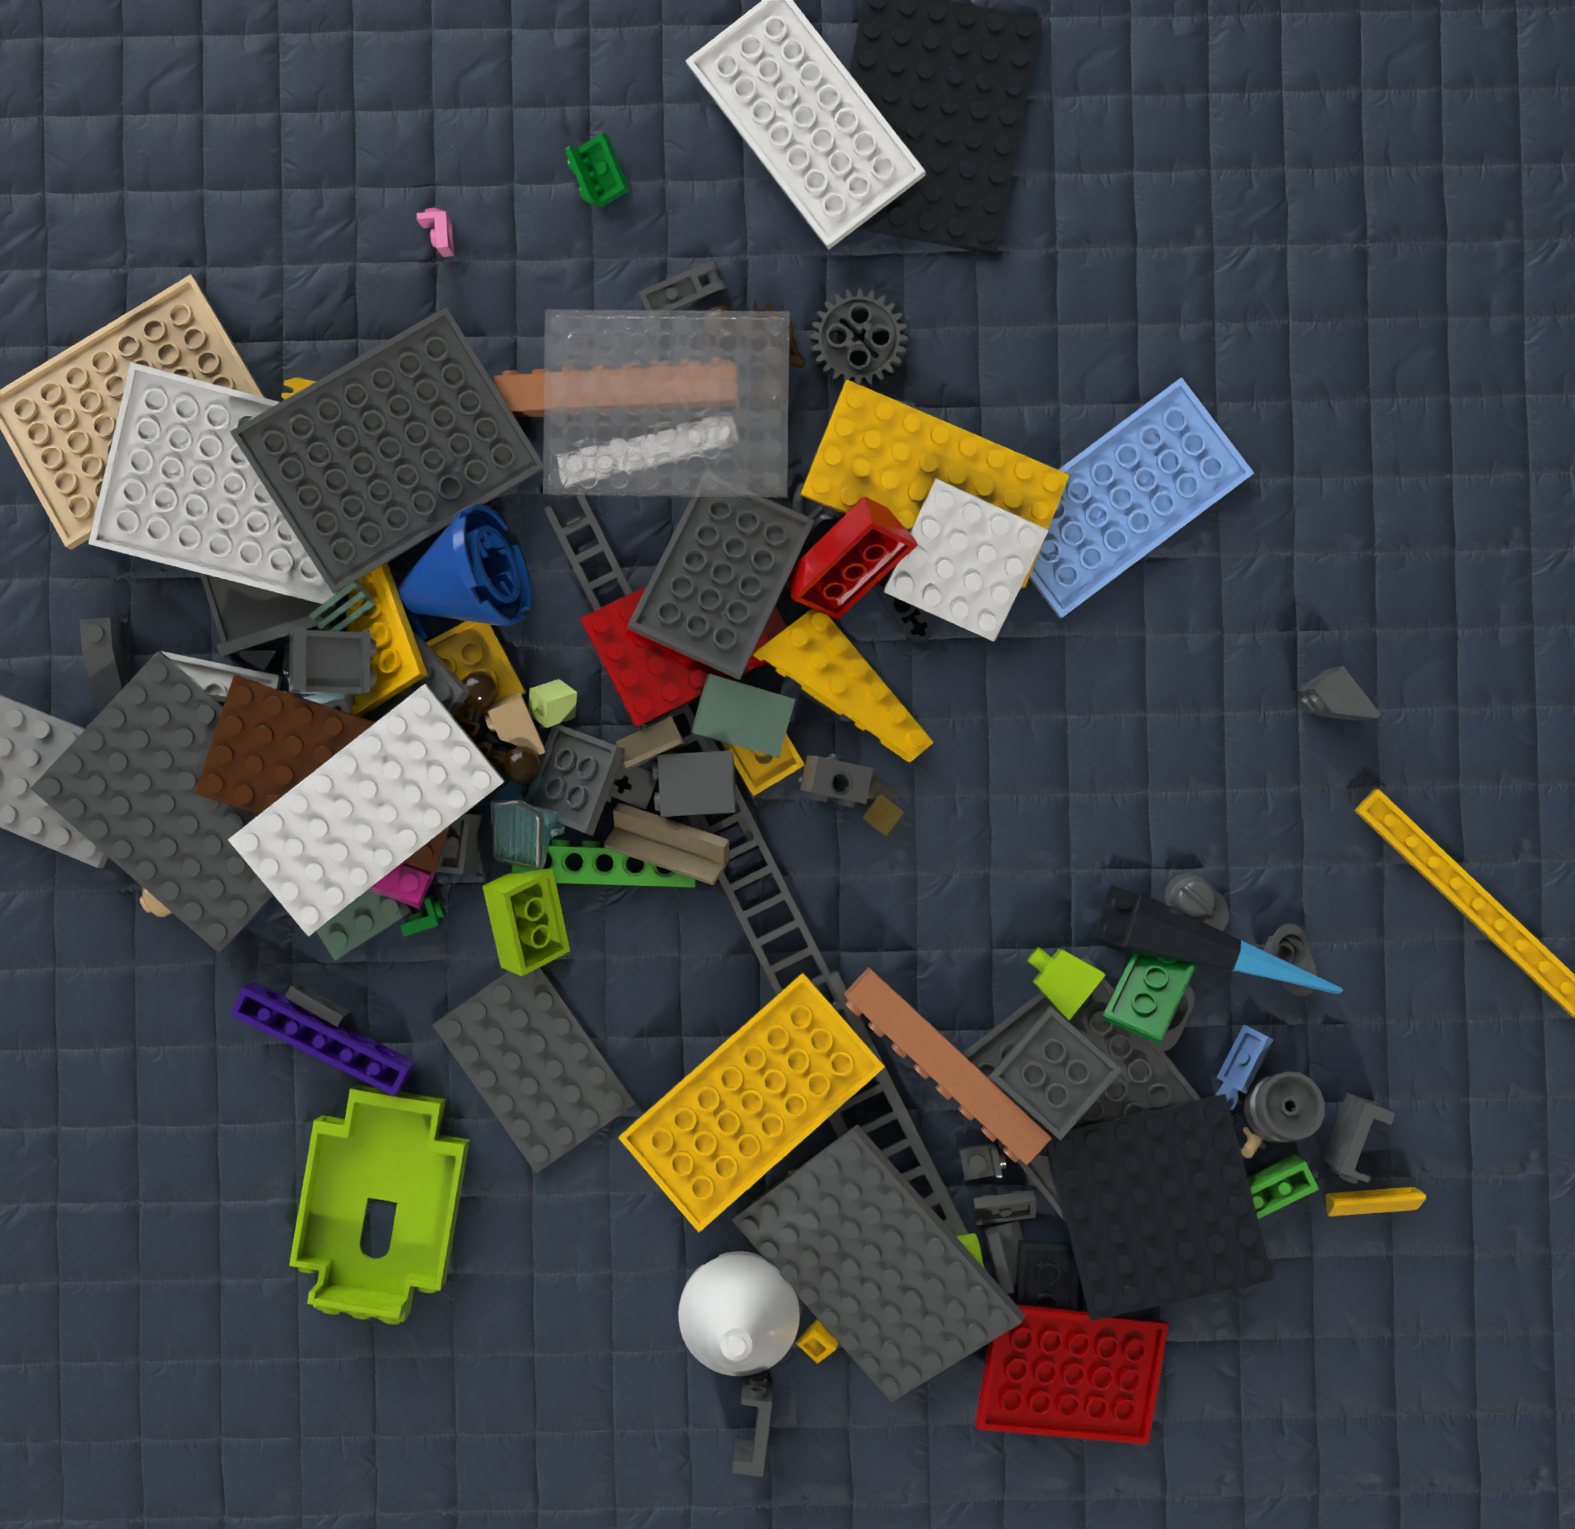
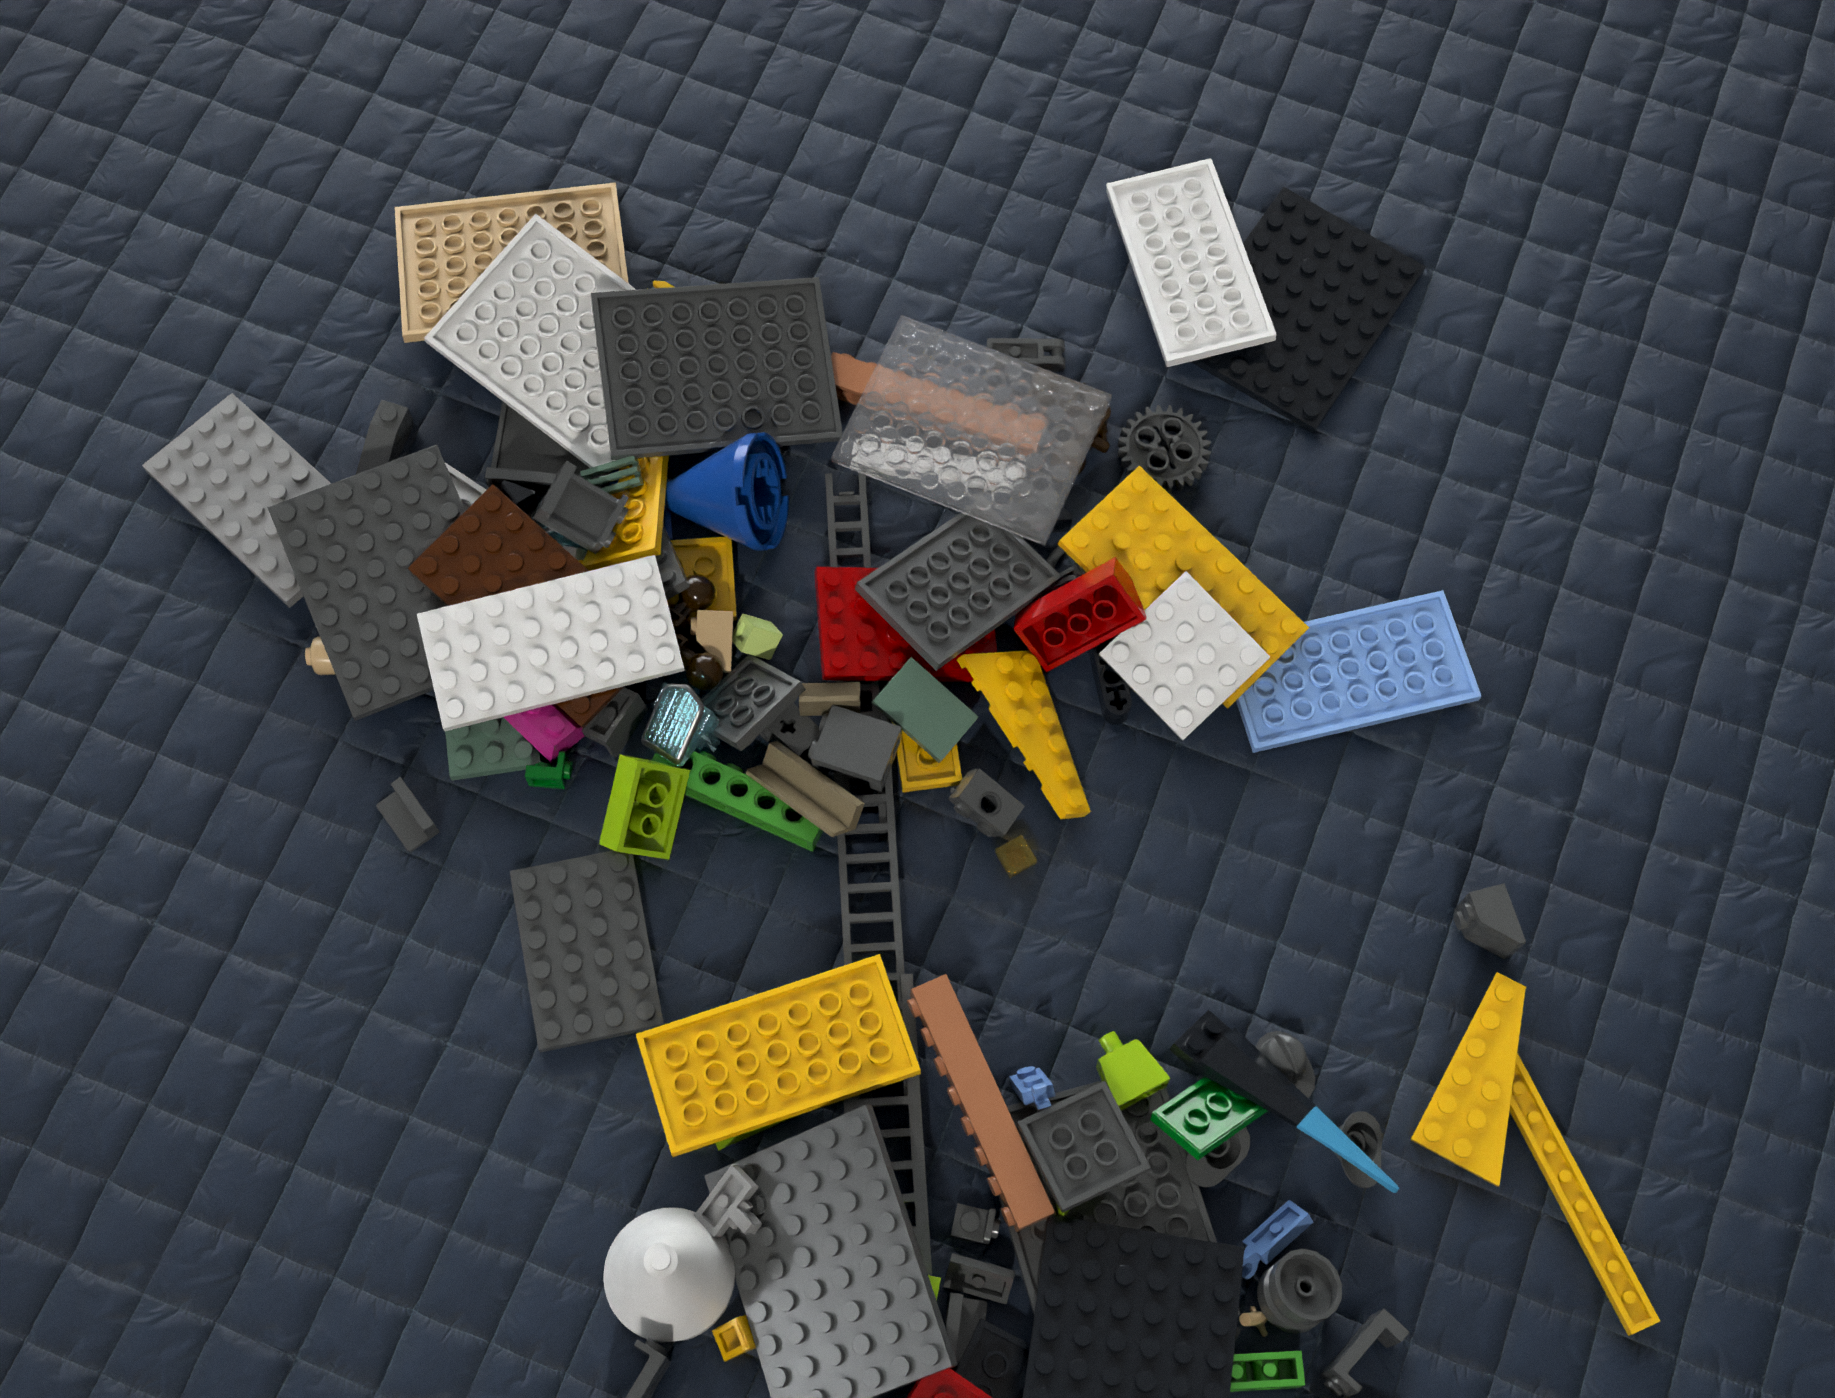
camera: 20 degrees right, 20 degrees down
dark purple brick [230,982,416,1096] -> none
lime panel [289,1084,470,1325] -> none
bright pink bracket [416,208,454,257] -> none
green bracket [565,133,630,207] -> none
none -> light grey hinge [694,1165,762,1238]
none -> medium blue plate [1009,1066,1055,1110]
none -> yellow wing [1411,972,1526,1187]

